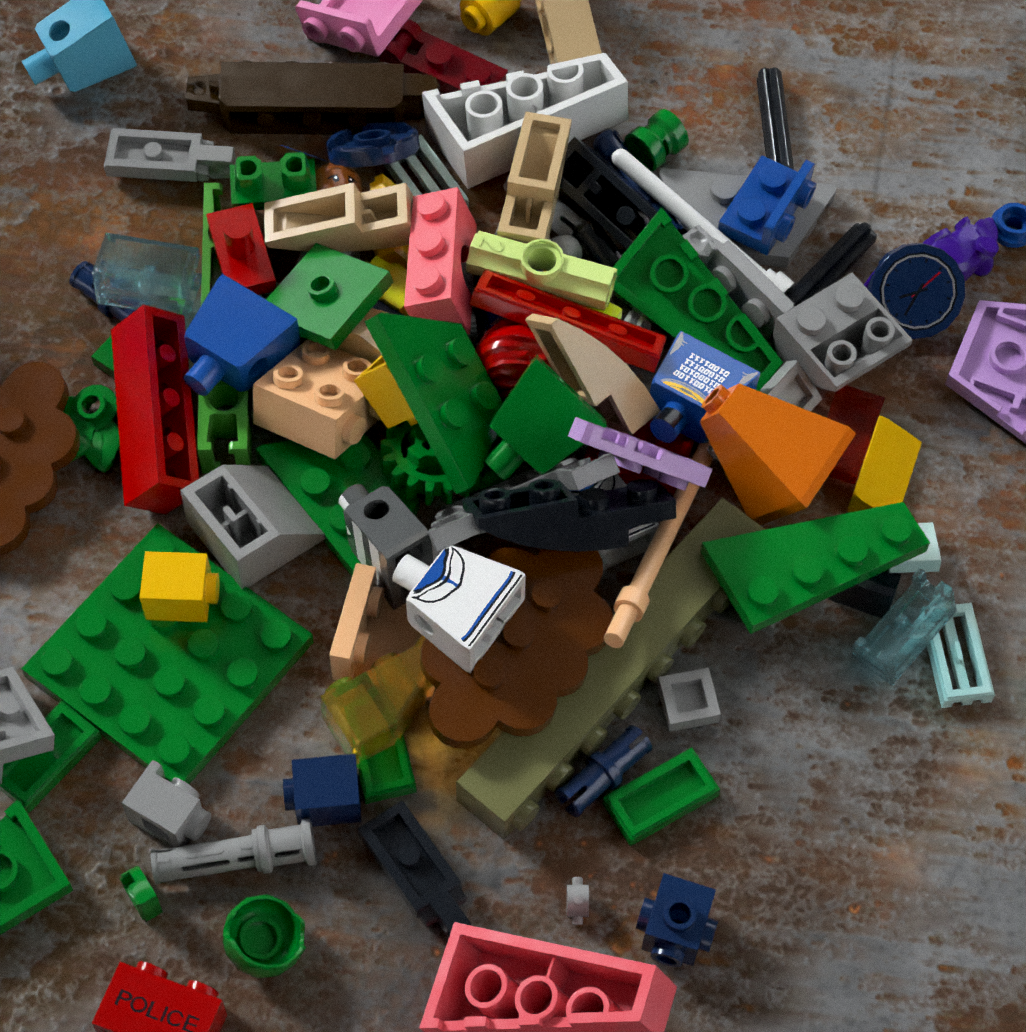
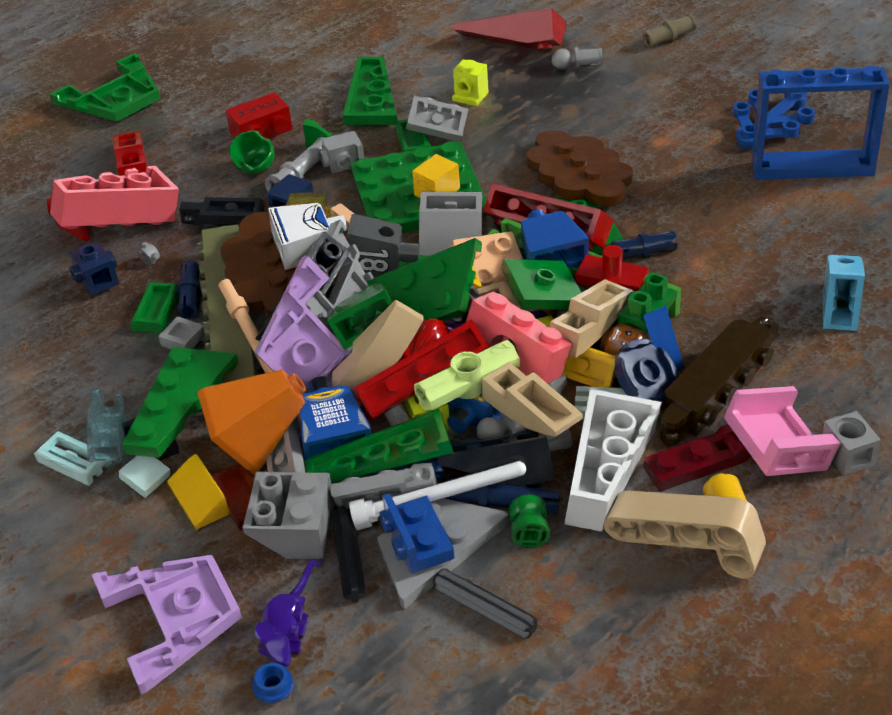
camera: 135 degrees right, 20 degrees down
clear light blue hinge [92,232,202,318] -> none
light grey hinge [104,128,236,182] -> none
dark blue tile [868,243,965,339] -> none

